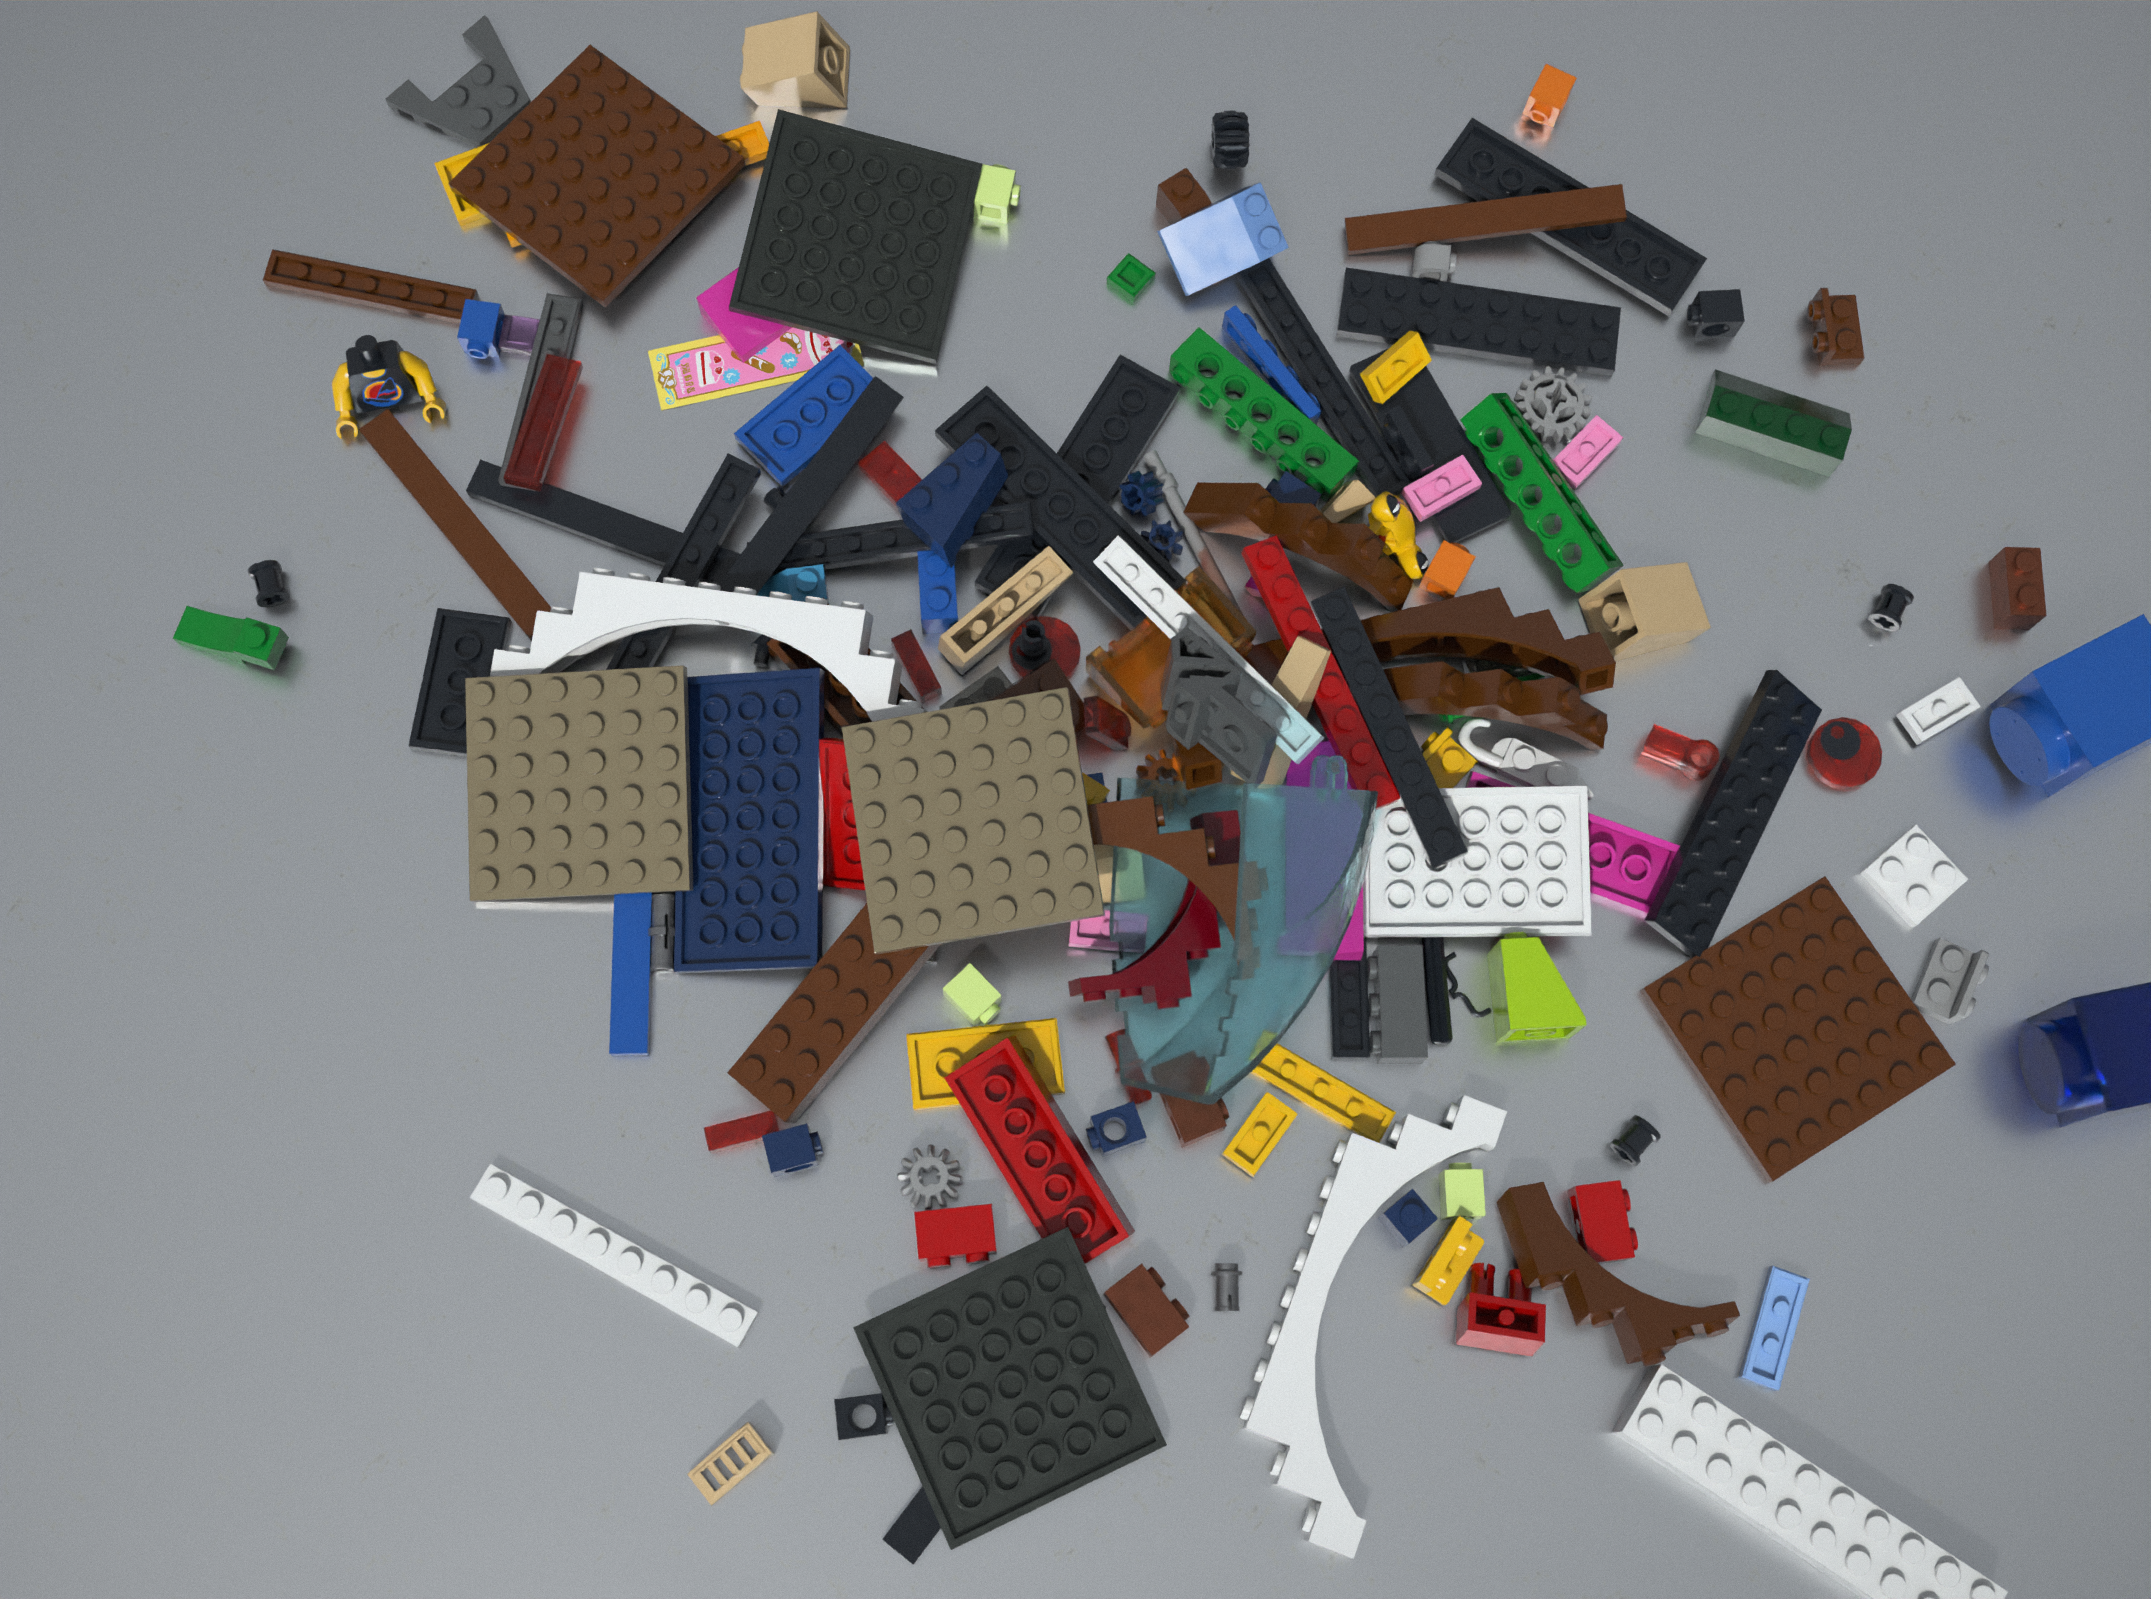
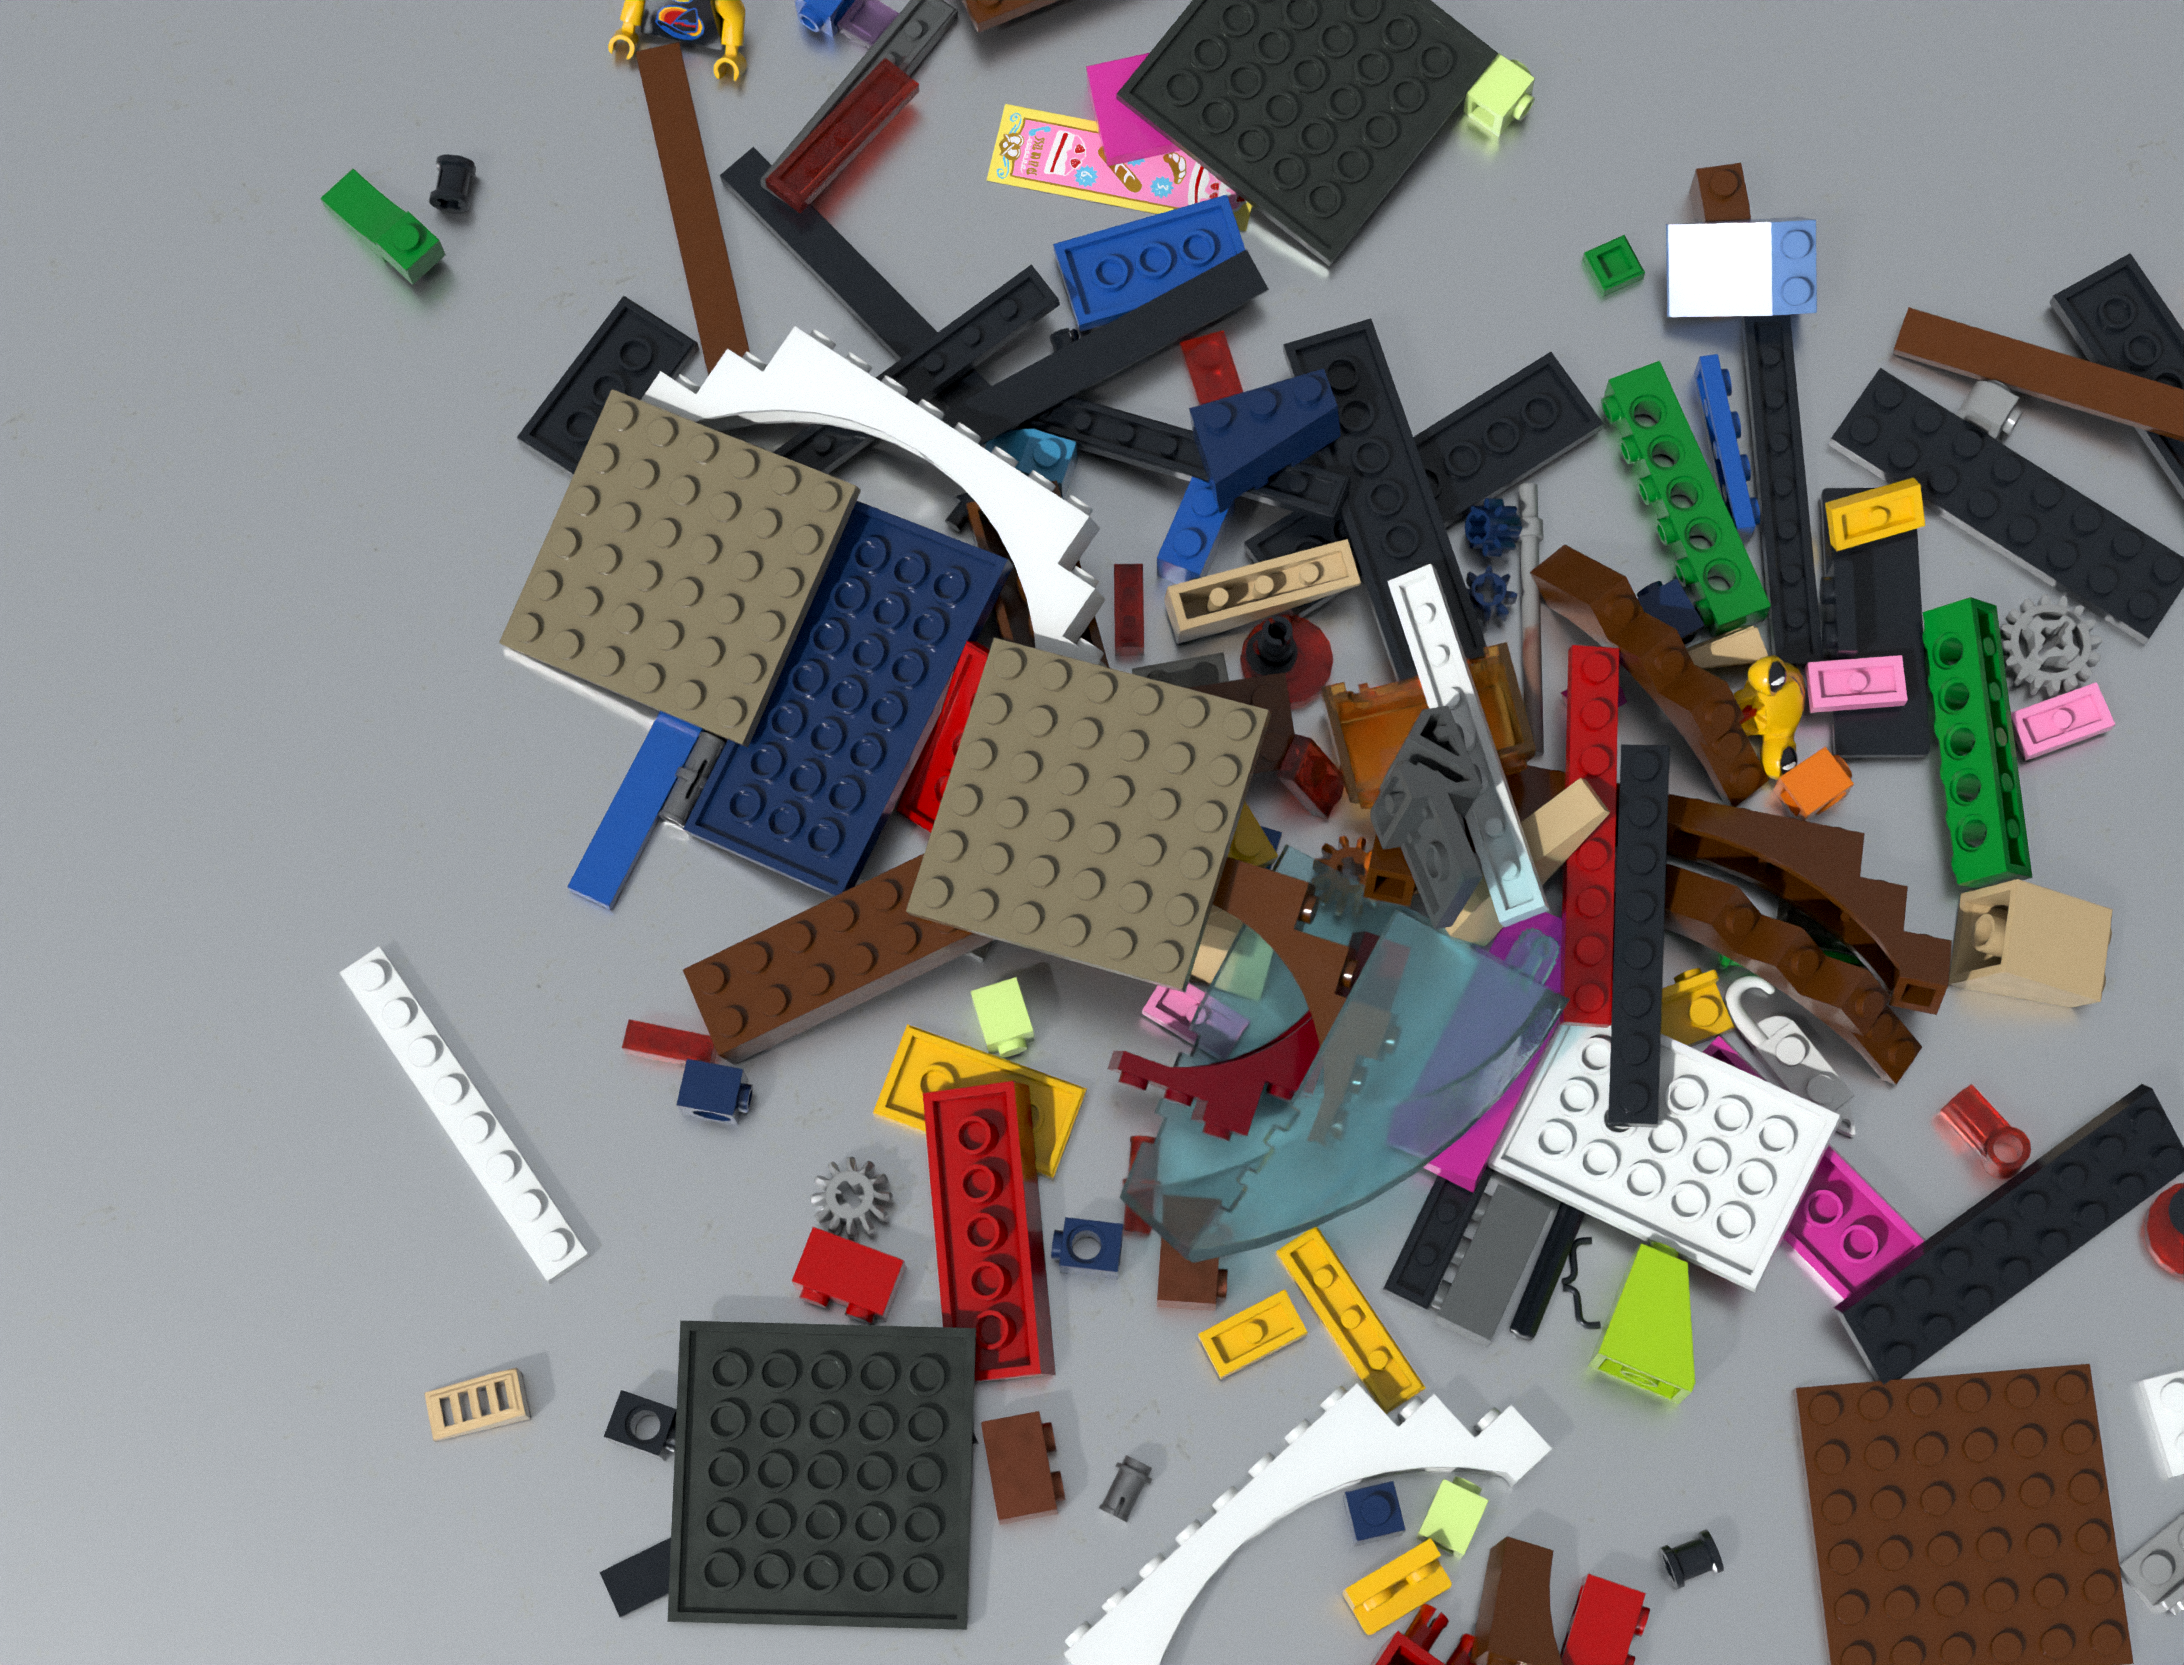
camera: 35 degrees right, 0 degrees up
black gear [1211,110,1250,170] -> none

